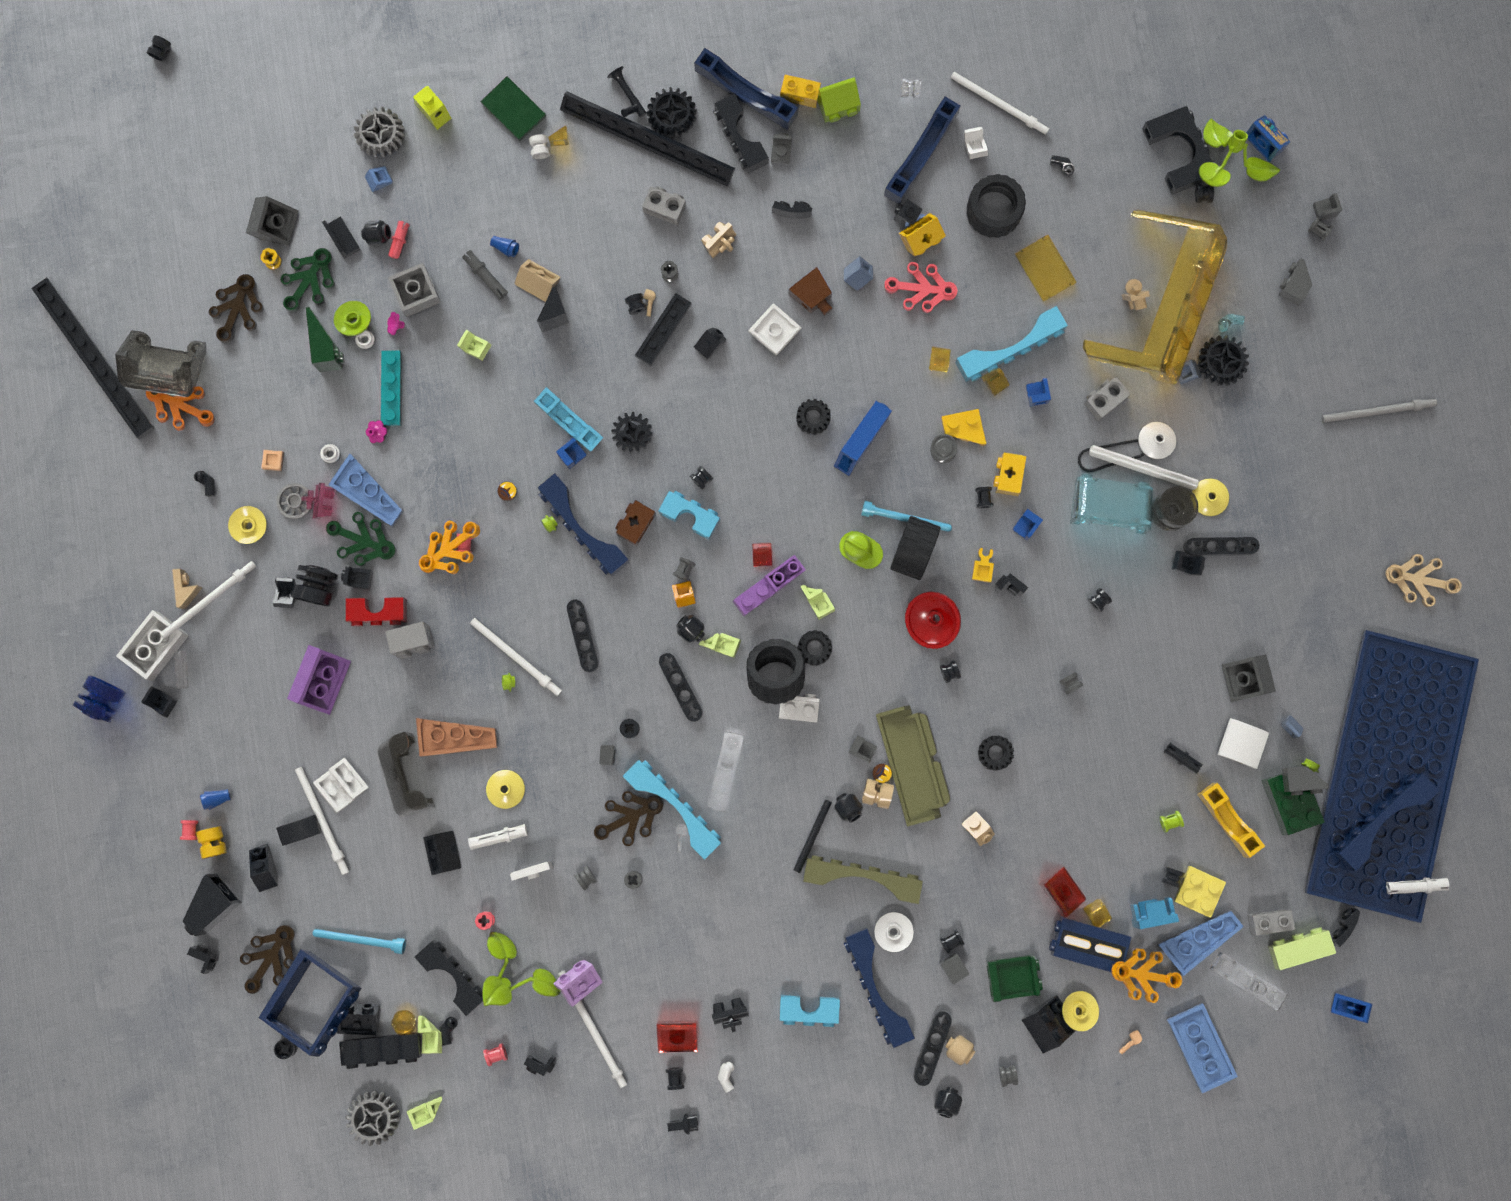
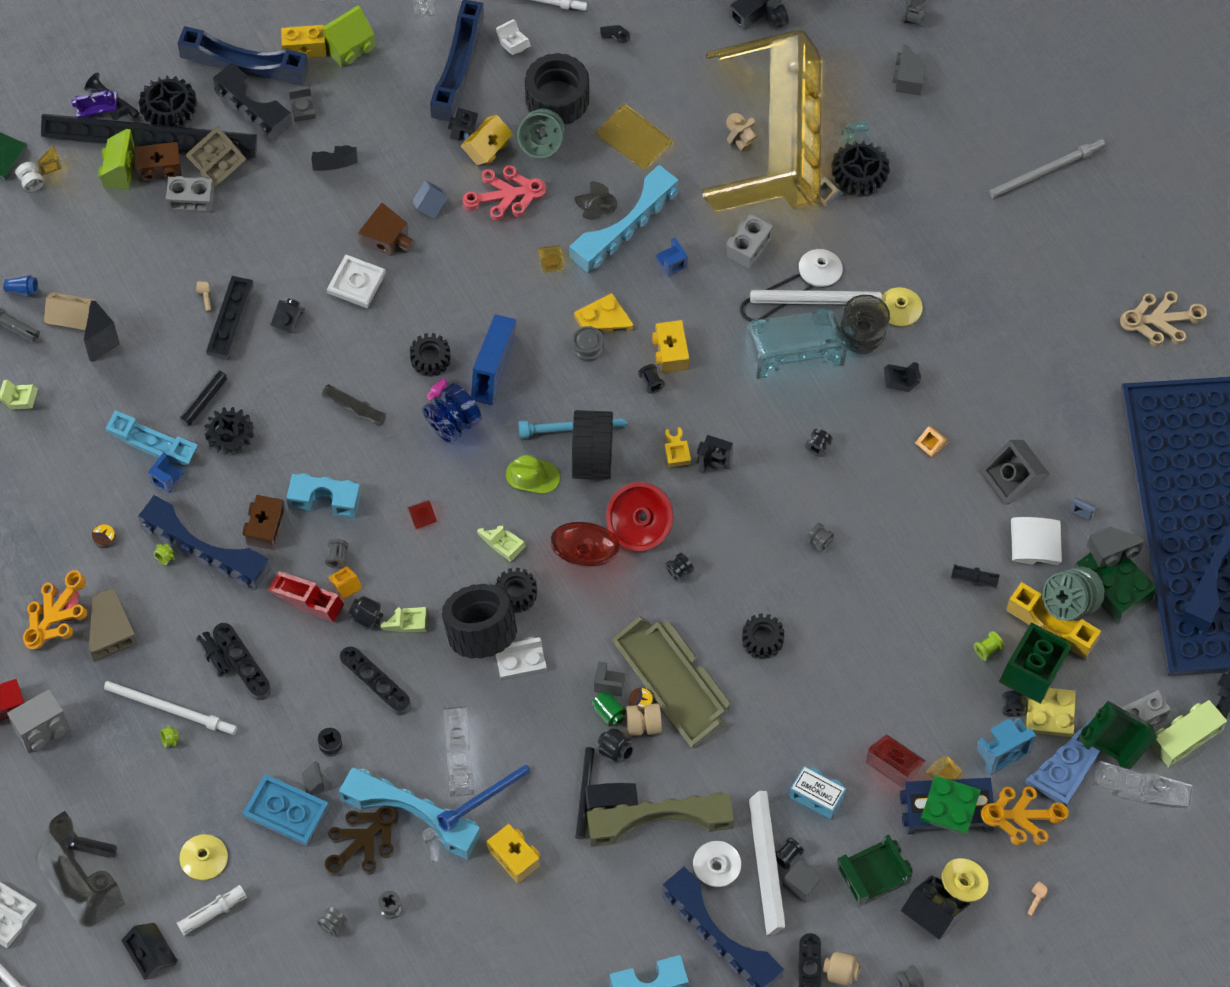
camera: 20 degrees left, 20 degrees down
nougat wing [416,718,498,757] -> none
white plate [510,861,554,881] -> none
black wheel [625,293,647,315] -> none
dark grey bush [661,261,678,282] -> none
black wheel [689,466,713,490] -> none
tan hips [701,222,737,258] -> none
medium lavender slope [732,555,806,616] -> none
bracket [962,812,995,846] -> none
clear yellow slope [981,368,1010,396] -> none
blue panel [1013,509,1043,541] -> none
medium blue plate [1167,1003,1238,1094] -> none
black beam [1183,537,1260,556] -> none
none -> black axle [66,835,117,858]
none -> dark purple hinge [71,90,118,117]
none -> dark tan slope [89,588,137,662]
none -> lime slope [98,129,135,190]
none -> reddish brown brick [134,142,182,181]
none -> black axle [180,370,227,426]
none -> dark tan slope [186,126,246,188]
none -> black pin [196,632,231,677]
none -> dark azure plate [242,774,329,846]
none -> red slope [268,571,345,623]
none -> clear smoke pin [322,384,386,427]
none -> clear blue wheel [422,383,482,444]
none -> dark pink plant [426,378,449,402]
none -> blue piece [437,765,530,832]
none -> yellow brick [487,824,540,884]
none -> sand green wheel [517,109,566,158]
none -> clear red dish [550,522,620,568]
none -> clear smoke plate [575,181,618,220]
none -> black slope [585,783,639,810]
none -> green brick [592,691,626,726]
none -> white tile [749,791,785,936]
none -> brick [789,766,846,820]
none -> light orange slope [915,426,949,457]
none -> green plate [920,775,981,836]
none -> dark green brick [999,622,1073,704]
none -> sand green wheel [1042,566,1105,621]
none -> dark green panel [1079,701,1158,772]

